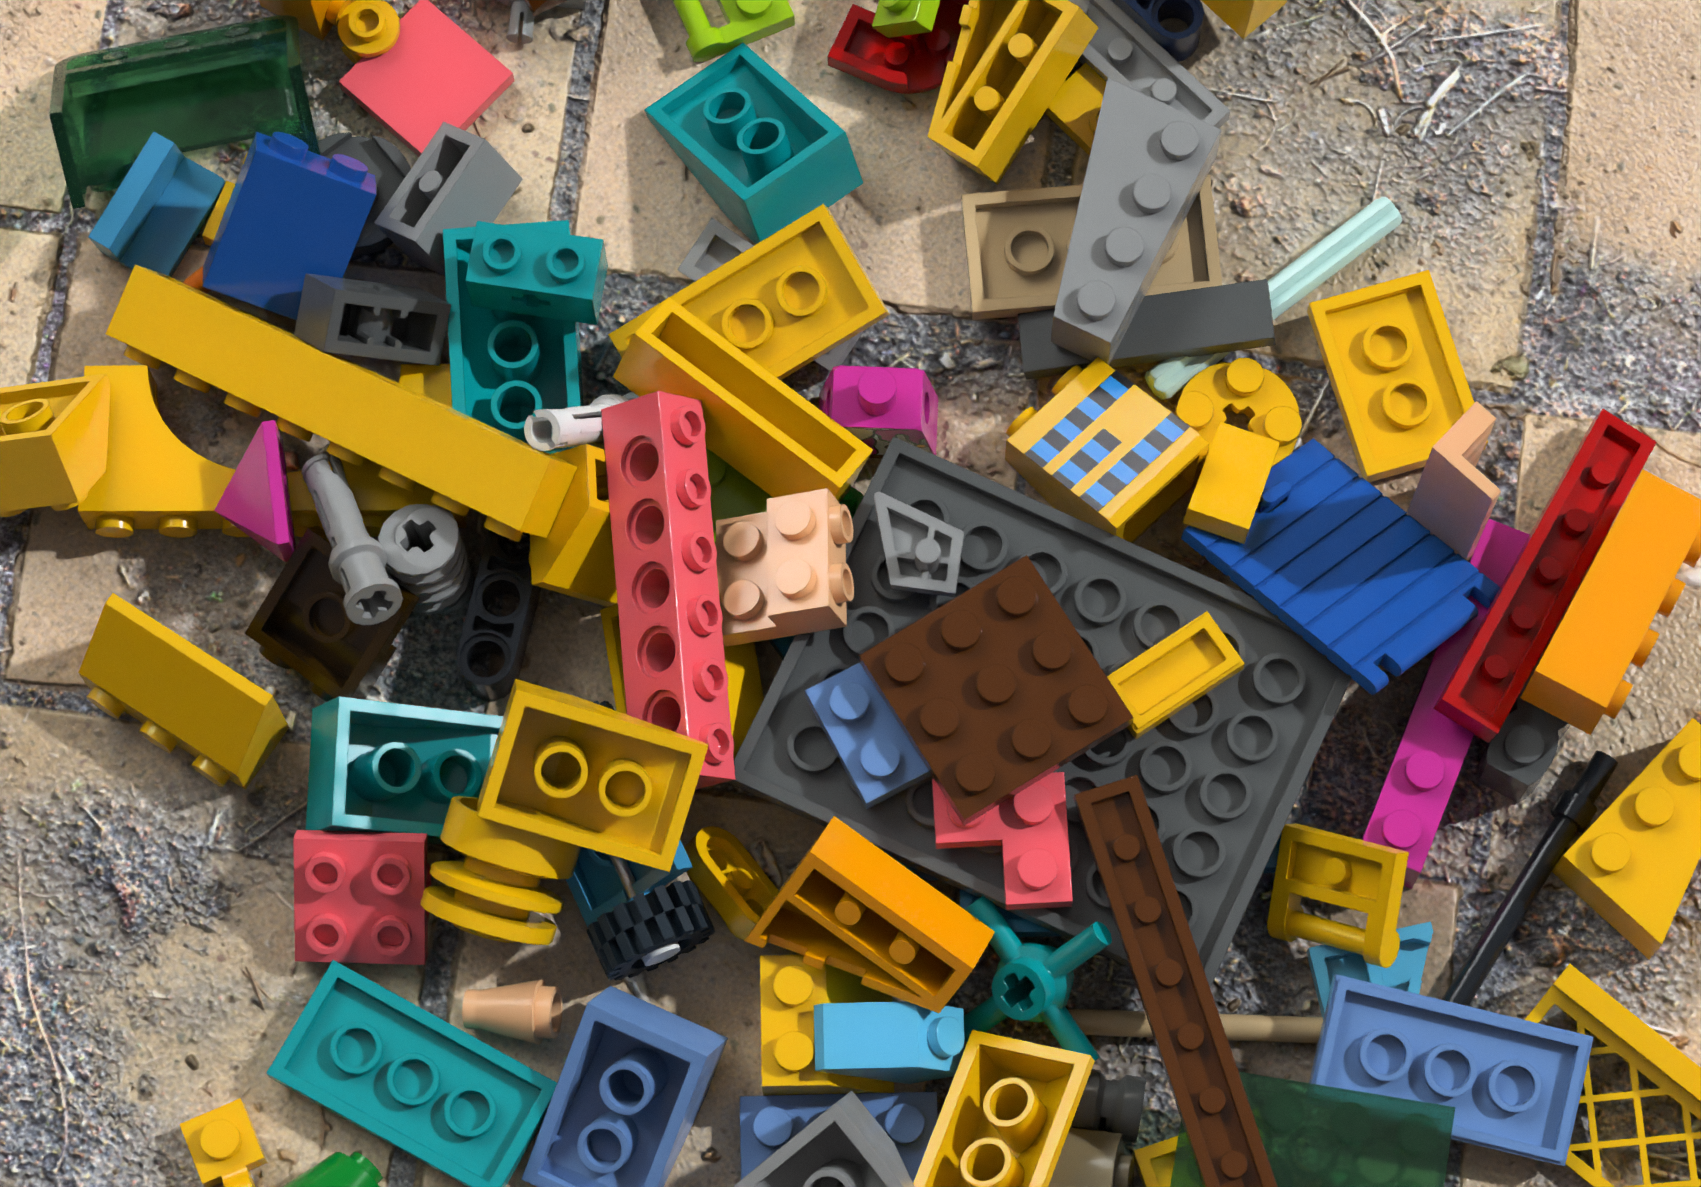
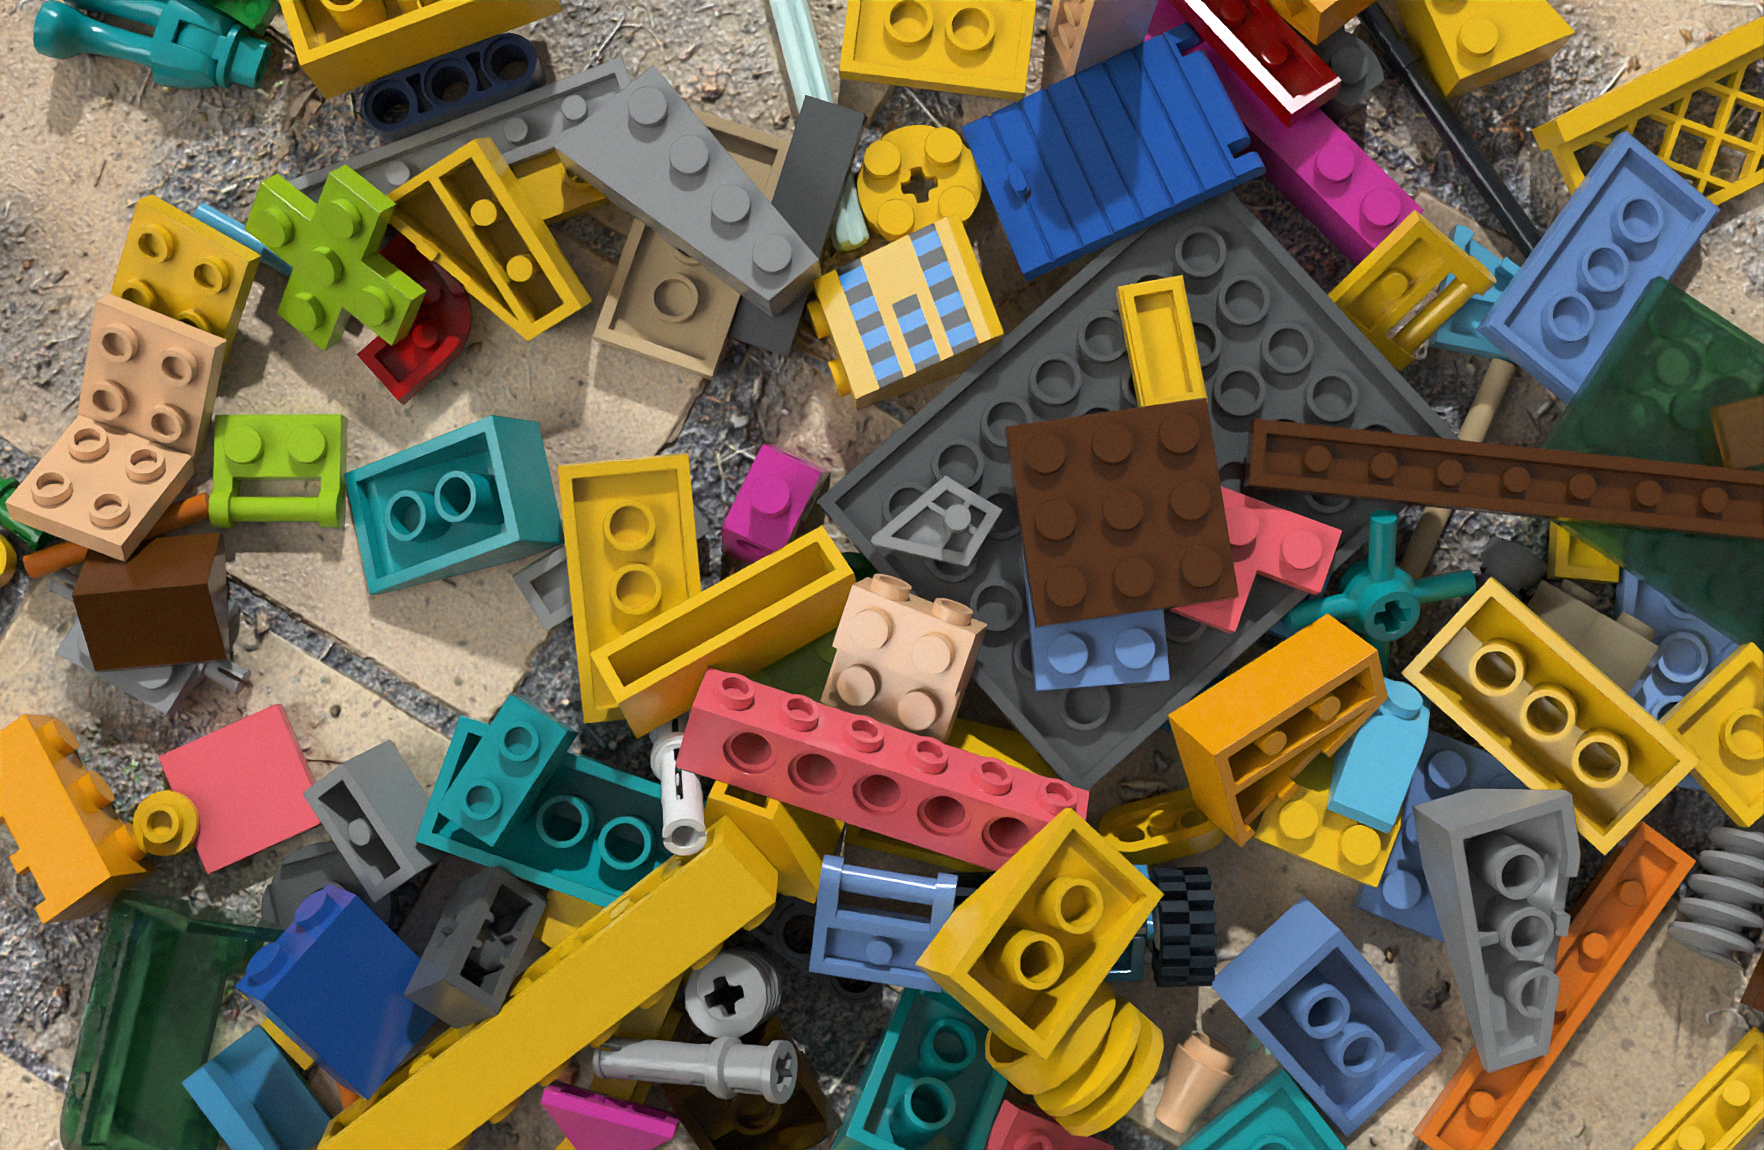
camera: 70 degrees left, 10 degrees up
yellow tile [1183,422,1280,544] -> none
none -> medium blue plate [809,854,958,993]

